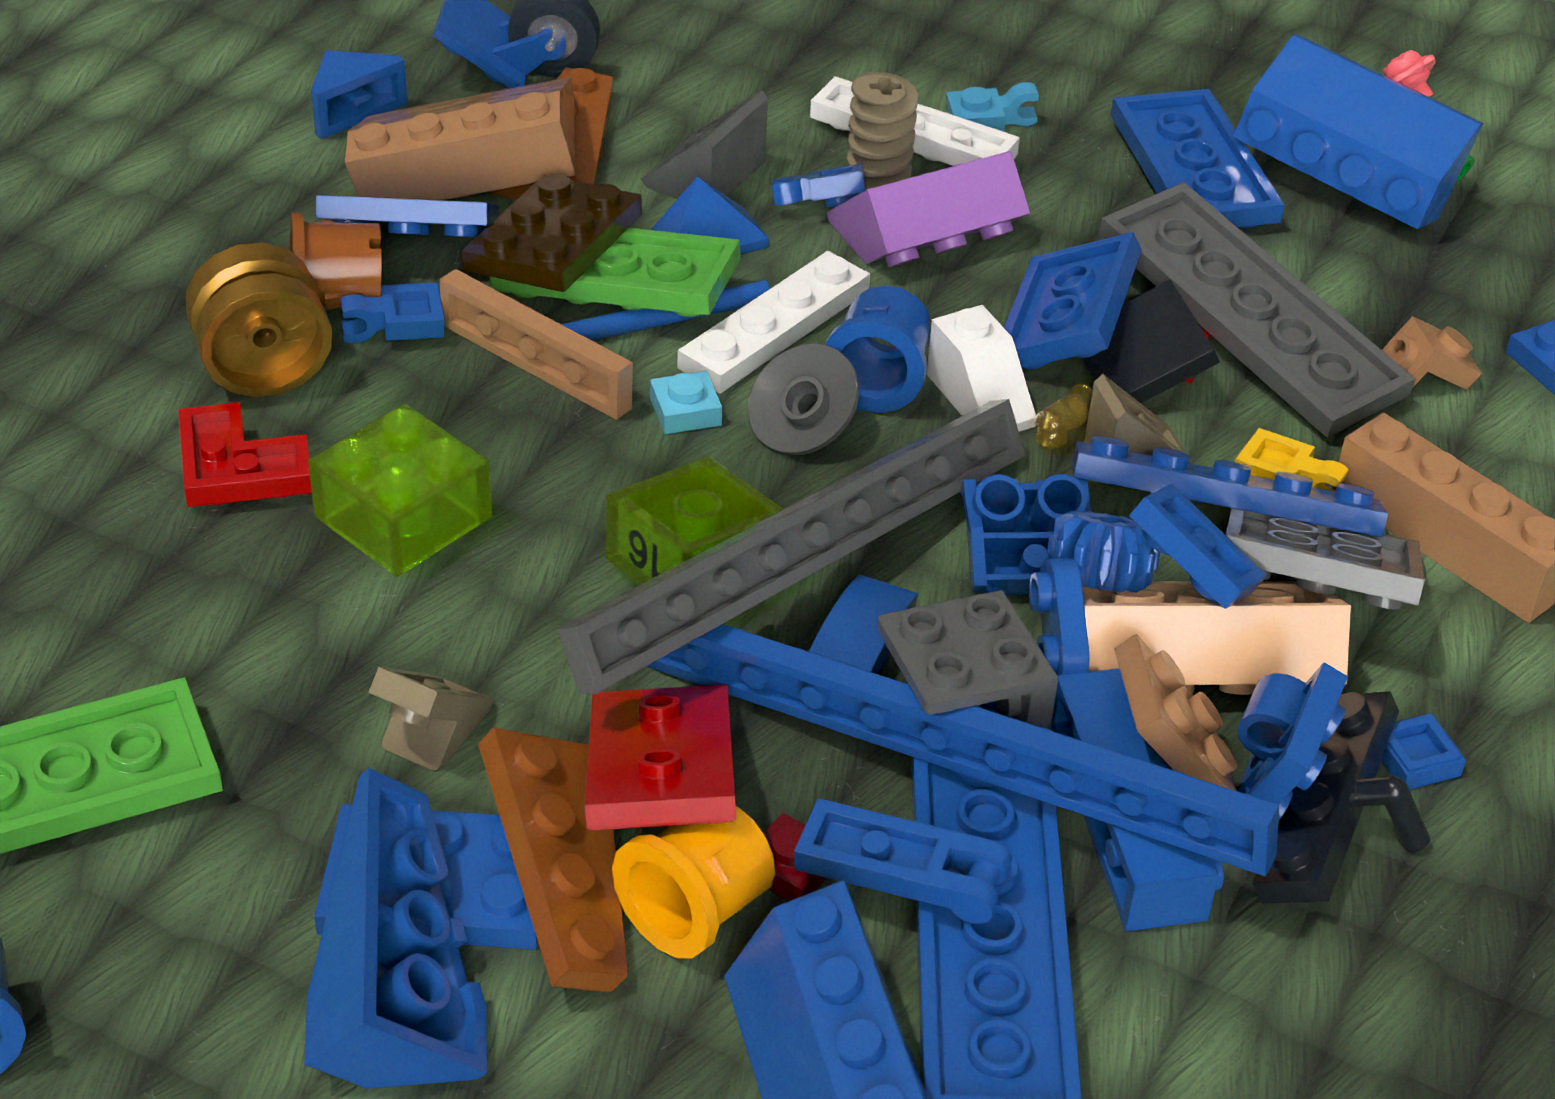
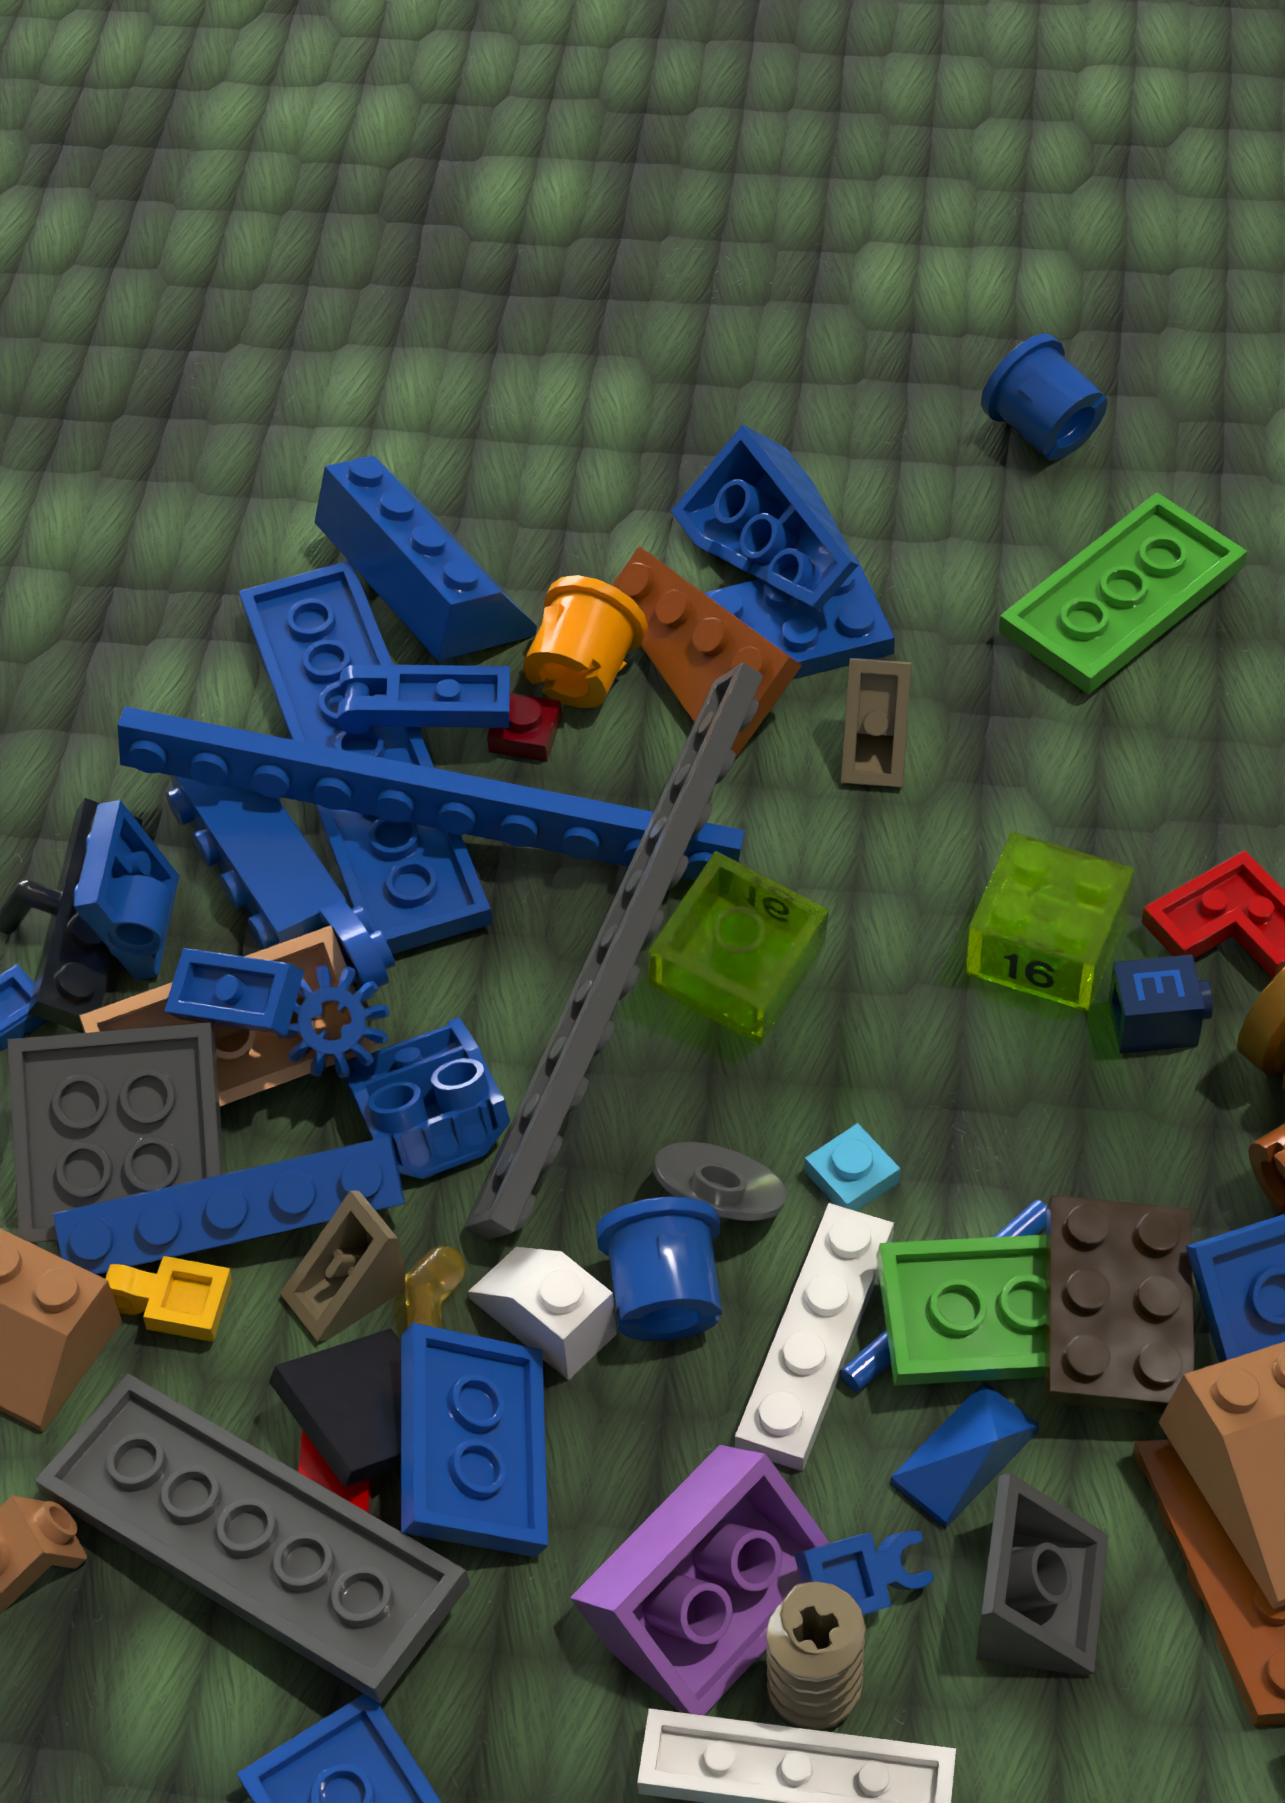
camera: 165 degrees right, 10 degrees up
blue plate [341,283,444,343] -> none
medium nougat plate [440,269,633,420] -> none
red plate [585,684,736,830] -> none
blue slope [809,574,919,674] -> none
dark grey bracket [877,590,1058,730] -> none
medium nougat plate [1114,634,1237,791] -> none
none -> dark blue brick [1108,955,1213,1053]

